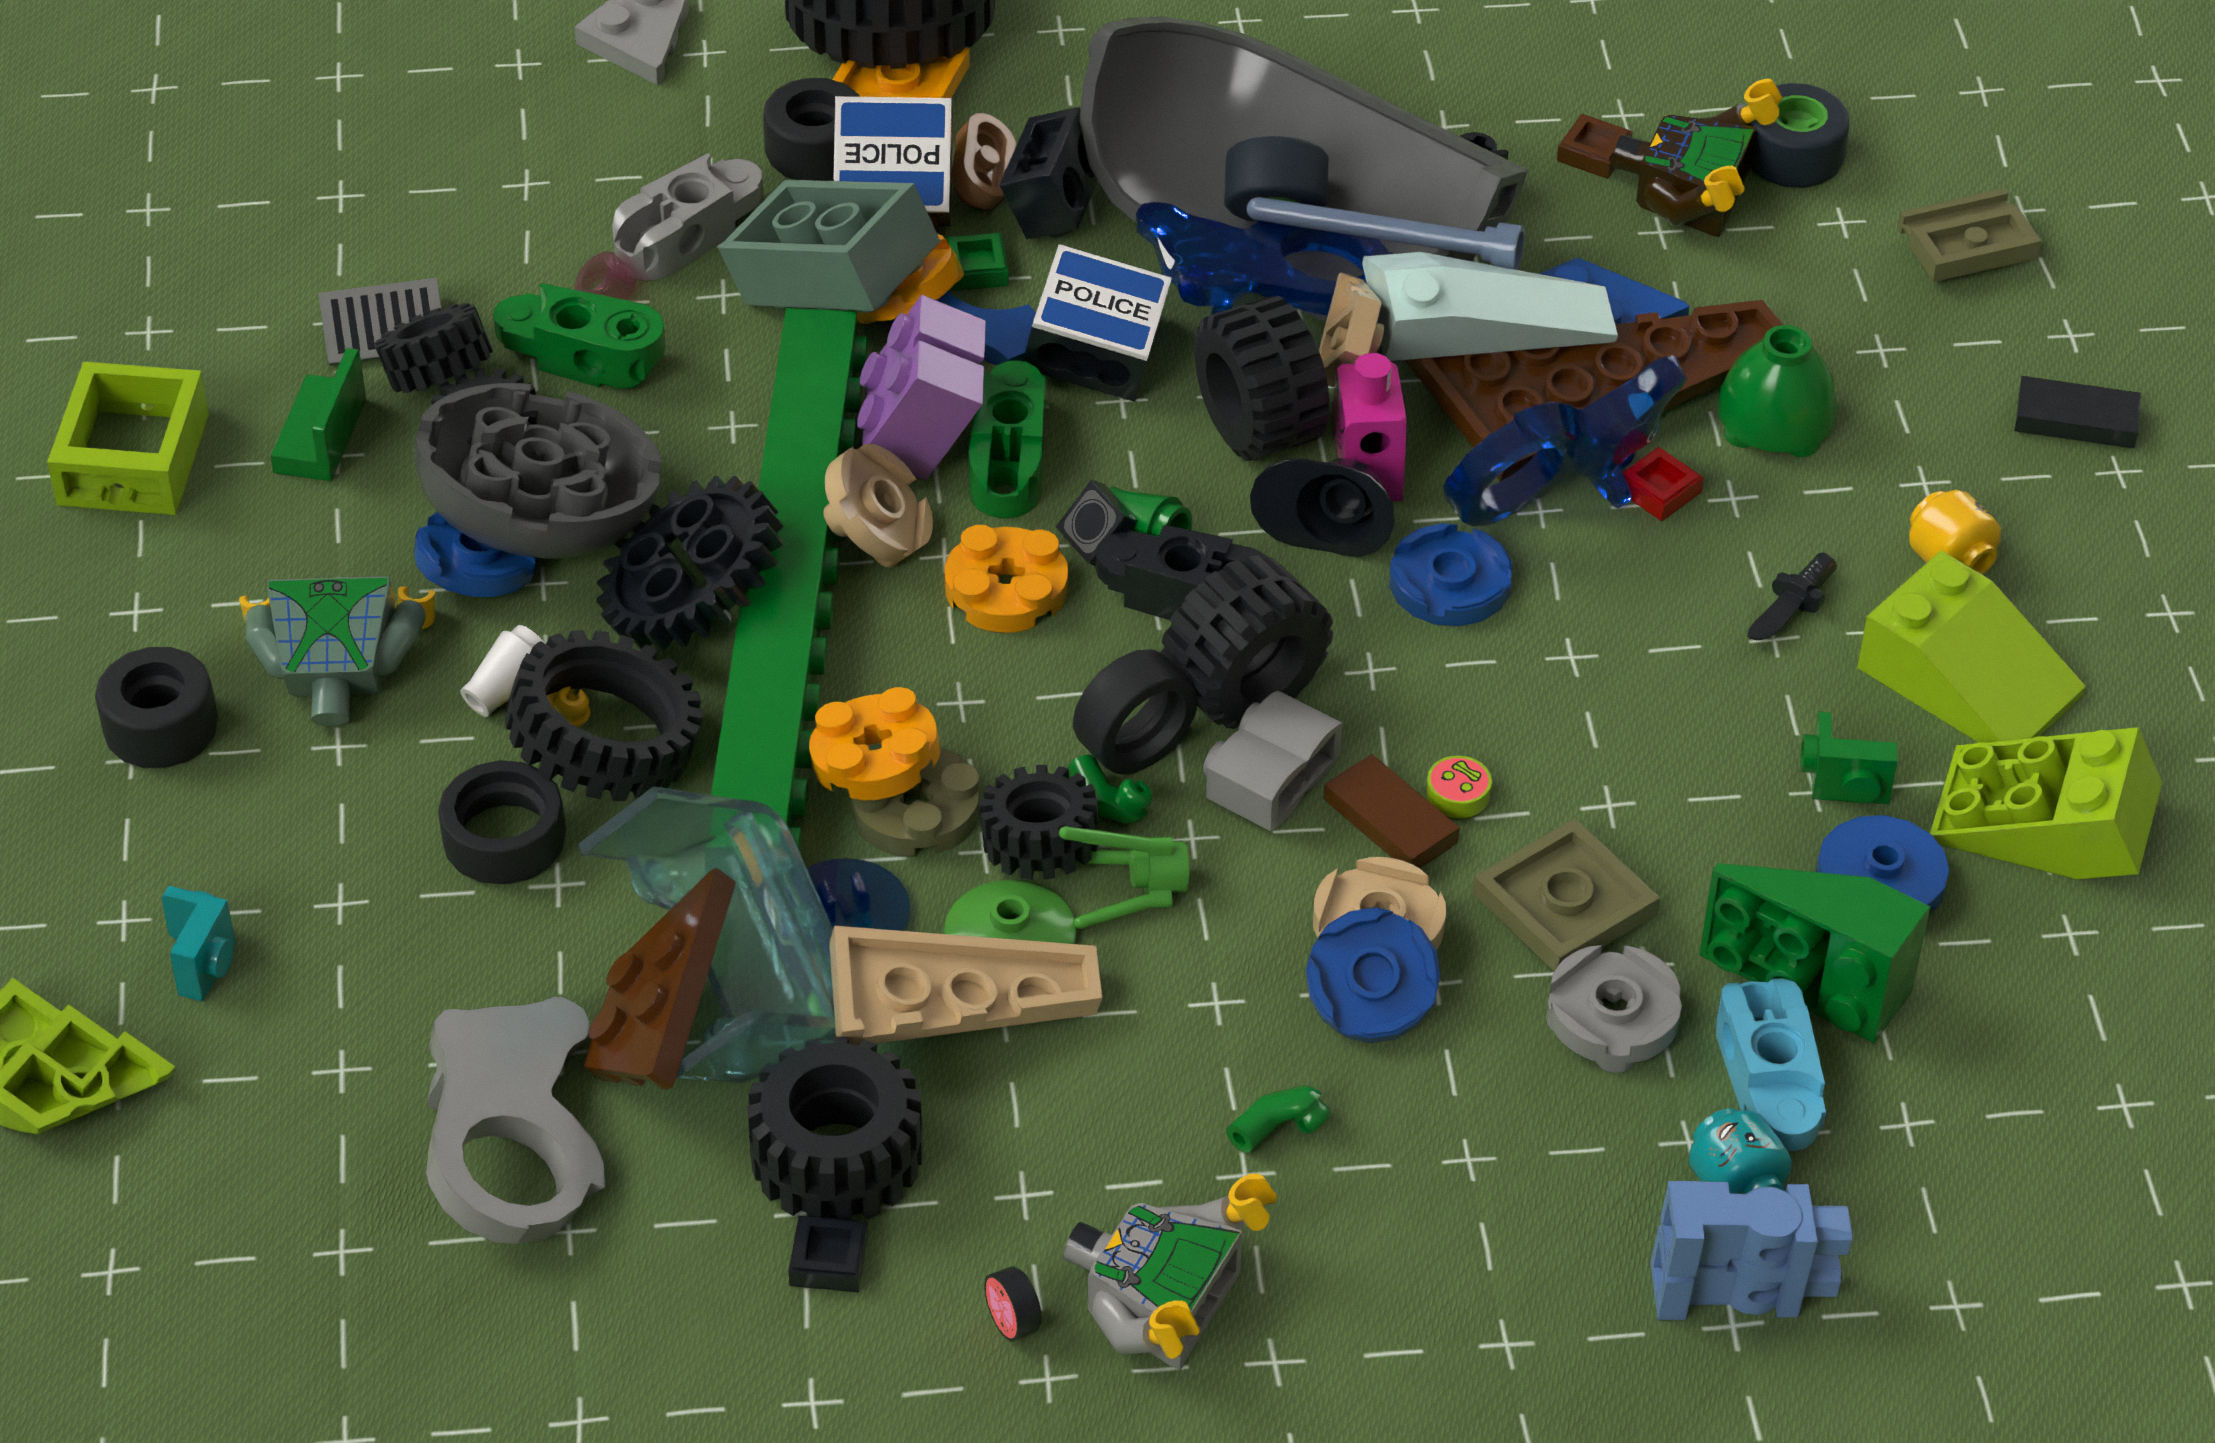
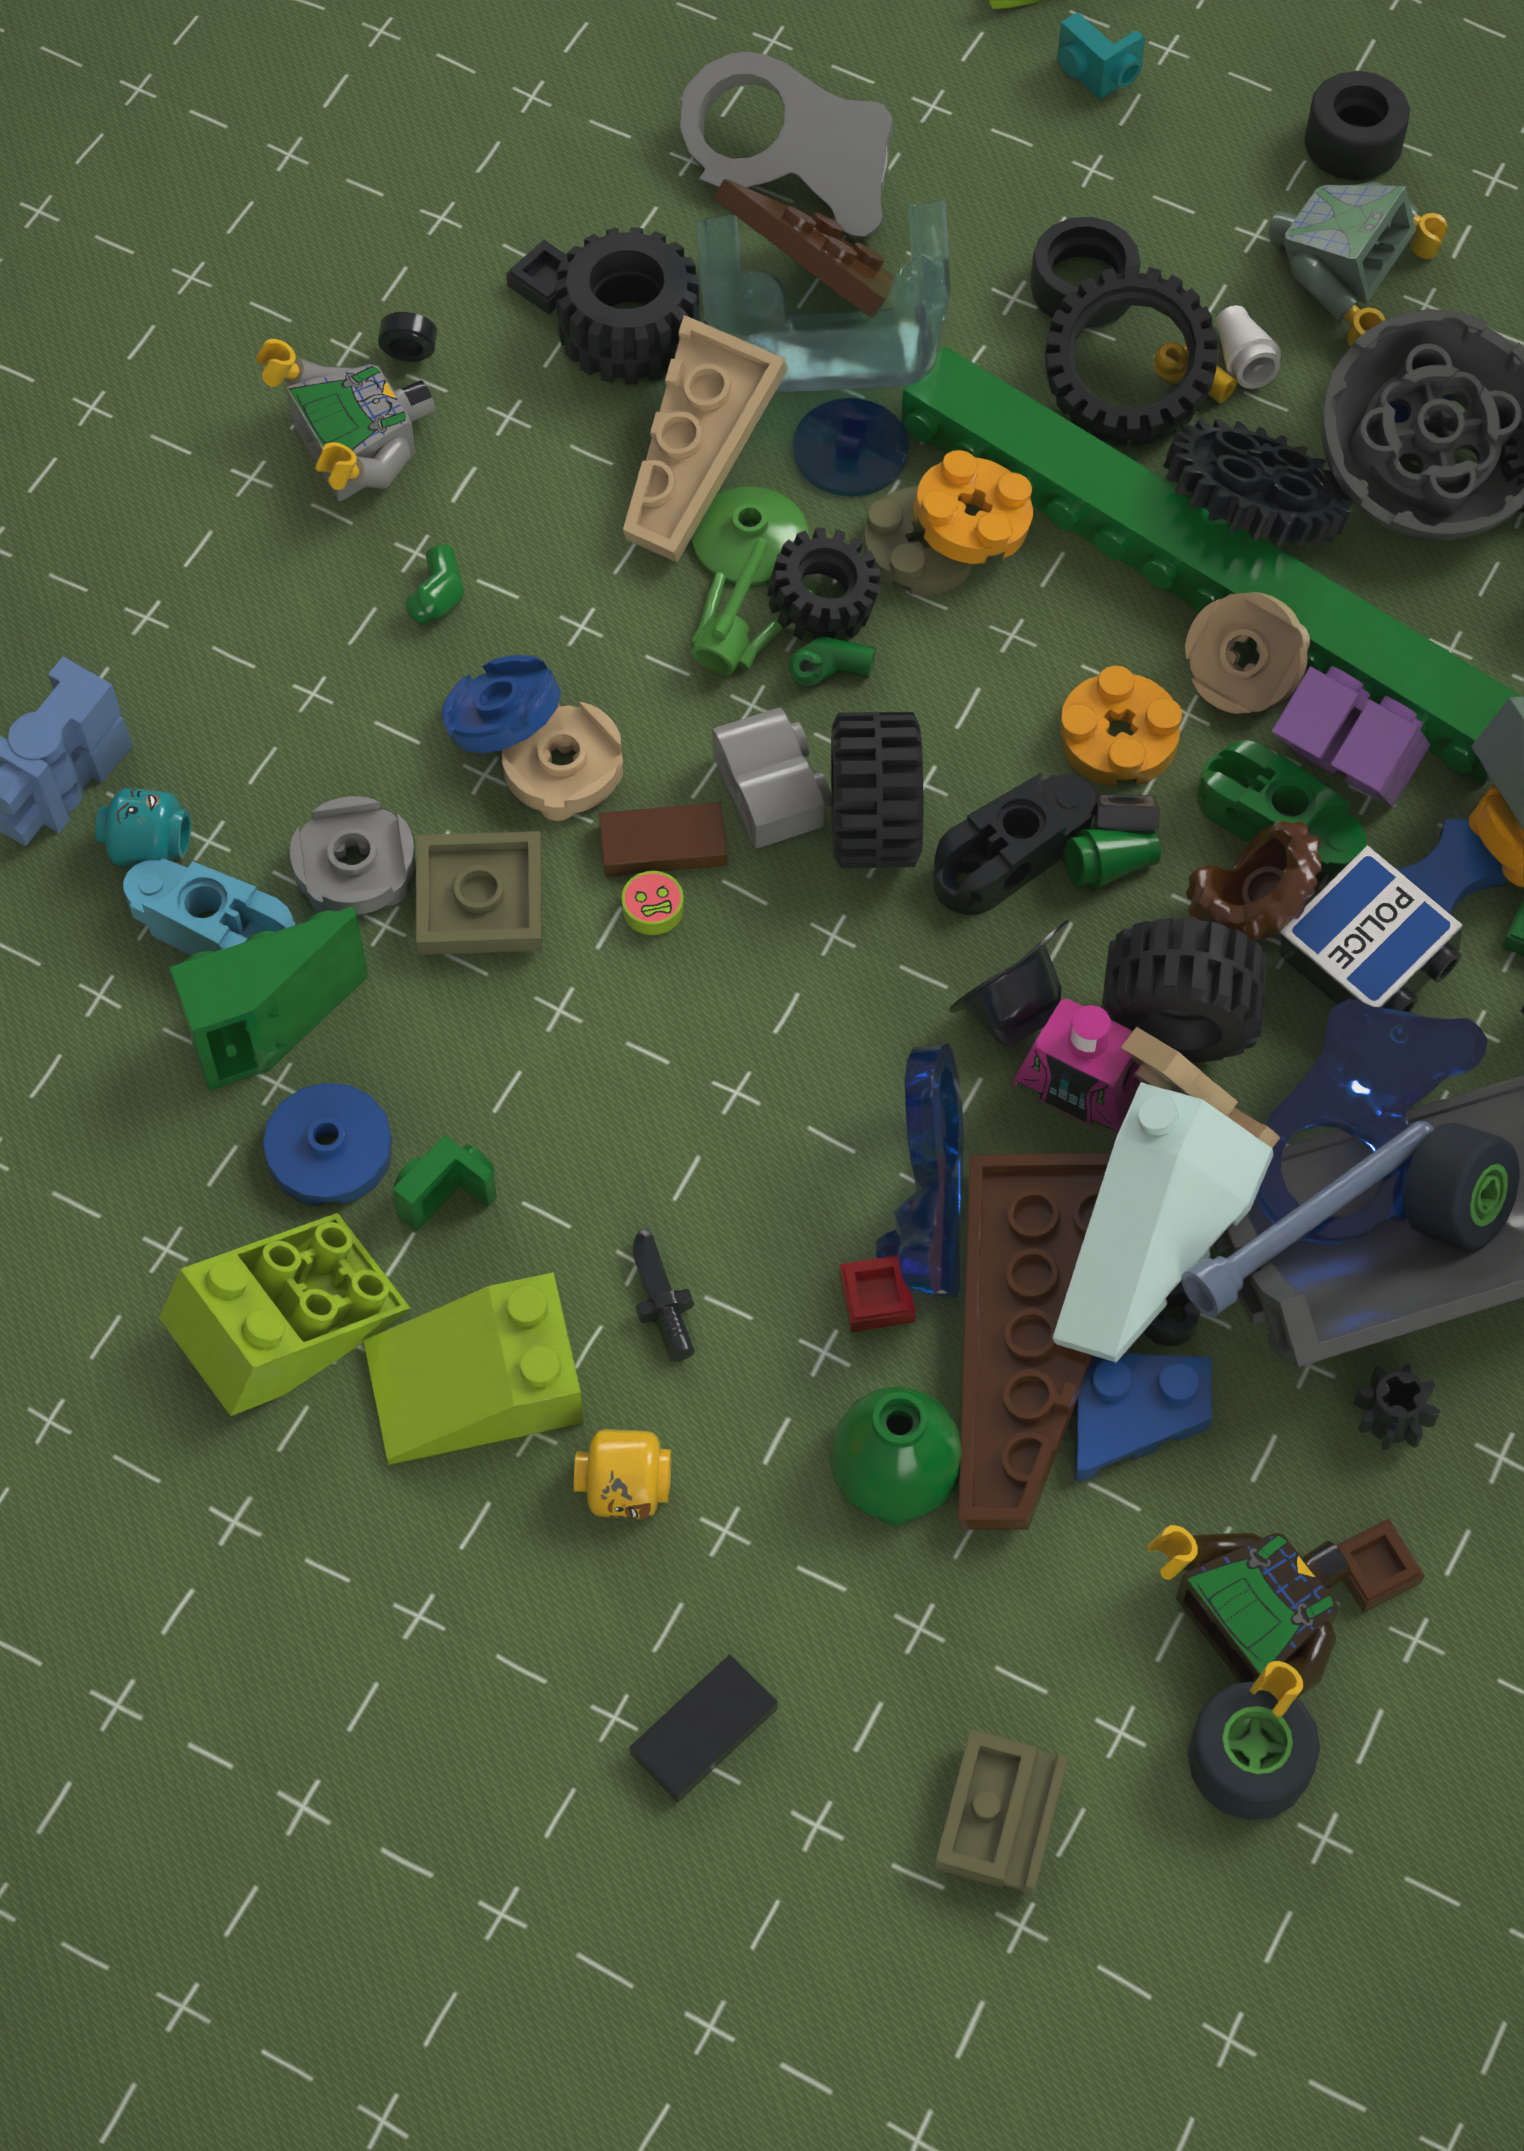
camera: 125 degrees right, 15 degrees up
black tyre [1072,649,1198,774] -> none
blue tile [1389,523,1512,626] -> none
none -> reddish brown hair [1186,821,1322,941]

